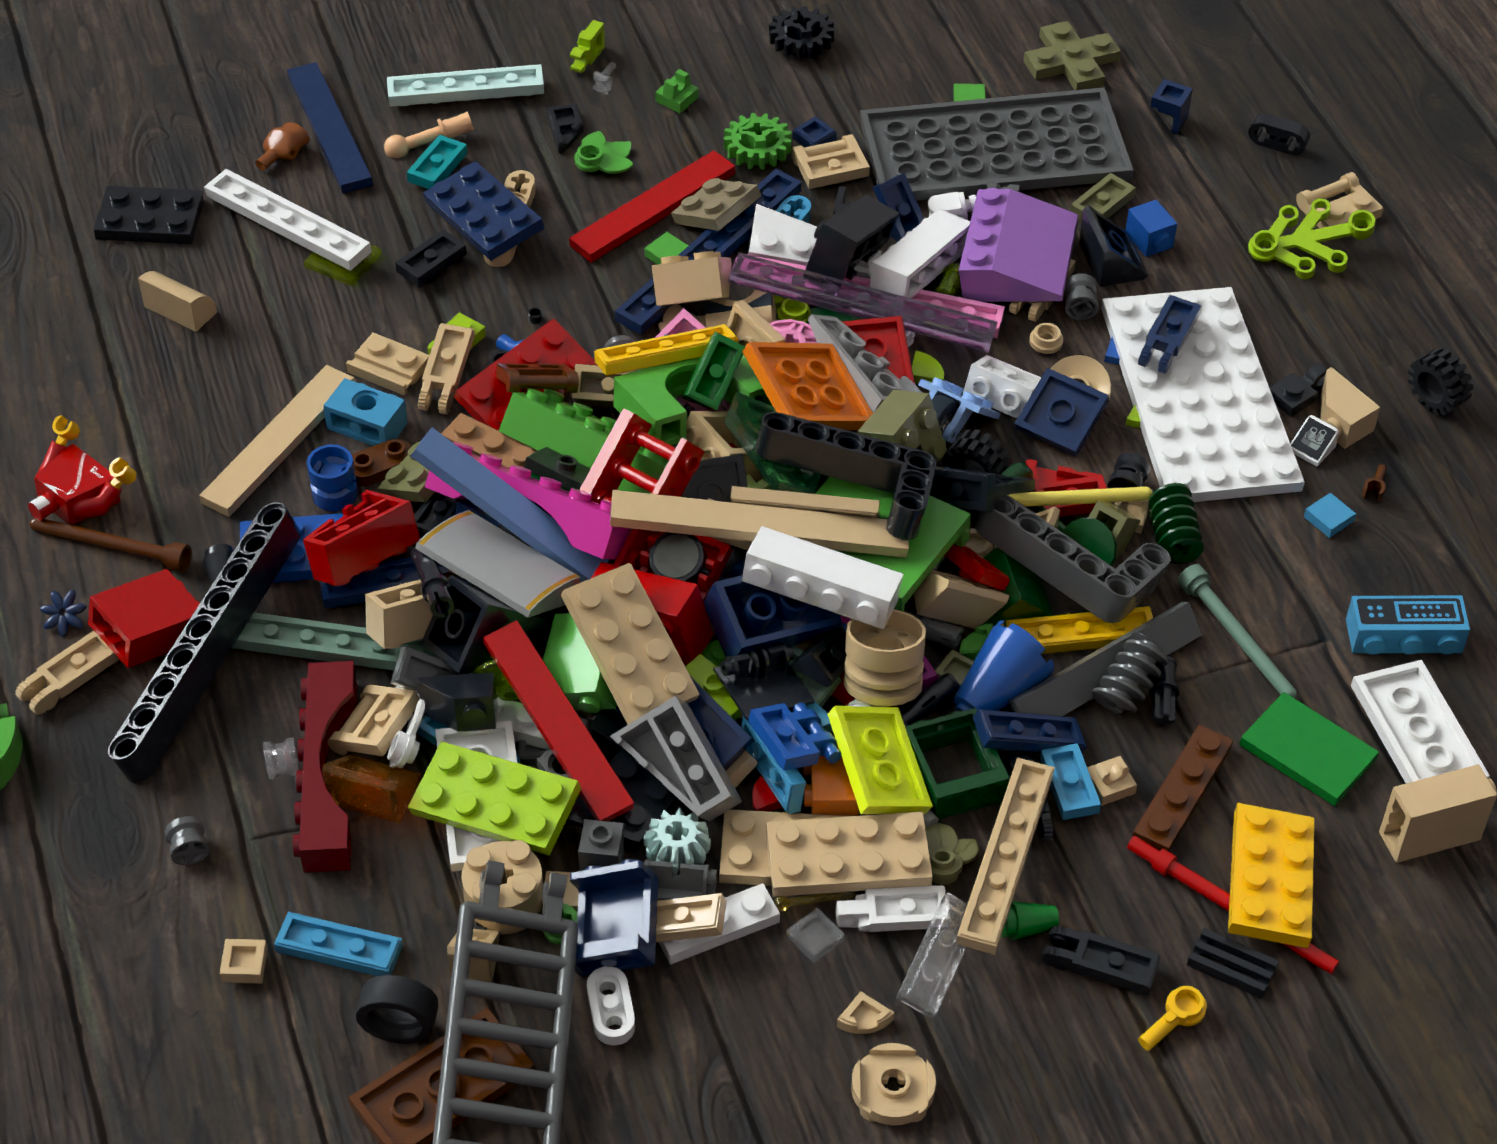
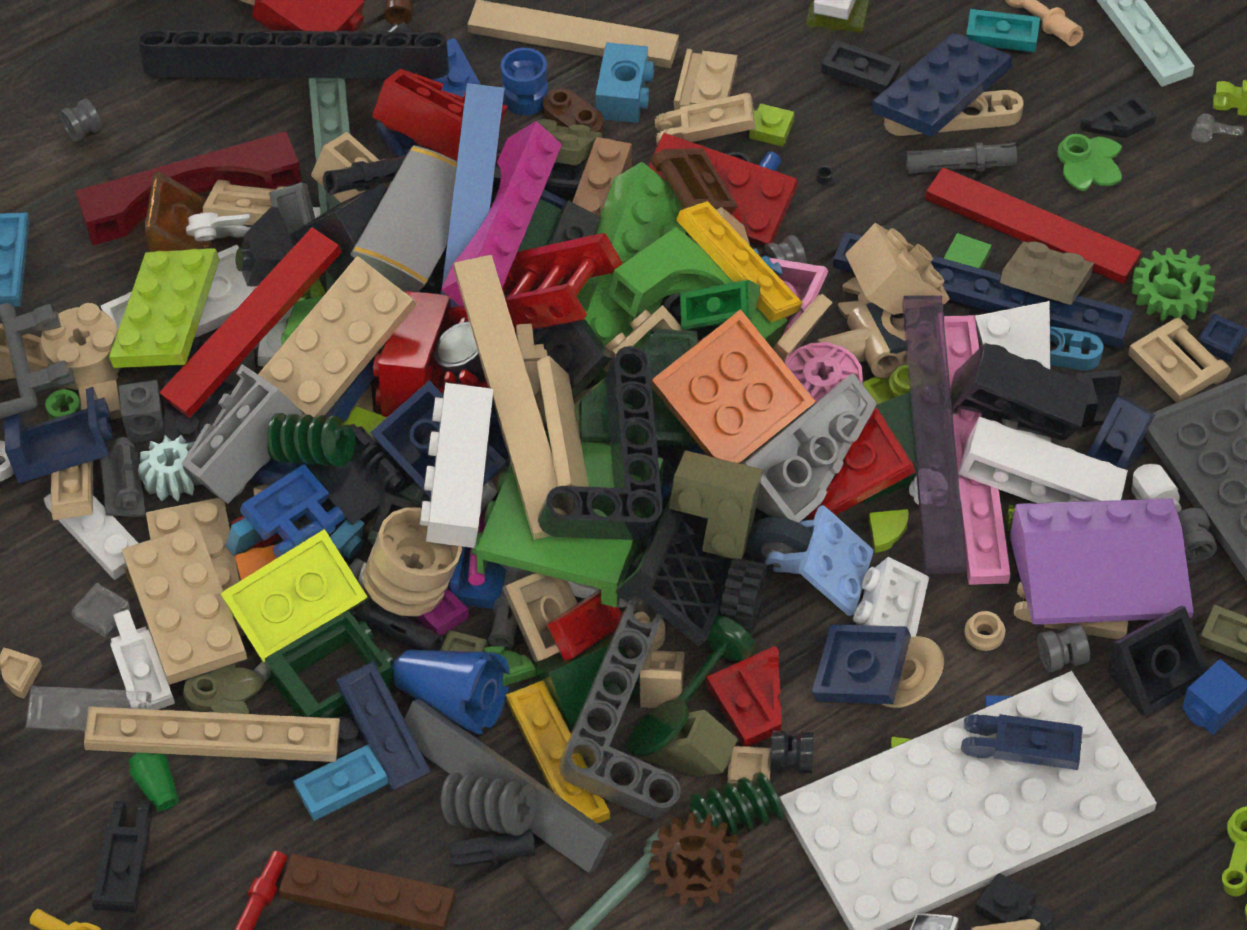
camera: 75 degrees right, 5 degrees up
clear wheel [263,737,299,780] -> none
bright green tile [655,69,699,113] -> none
light yellow piece [1008,487,1152,507] -> none
tan tile [1087,756,1137,806] -> none
none -> dark green piece [267,413,355,467]
none -> reddish brown gear [649,812,743,907]
none -> dark grey pin [906,142,1017,174]

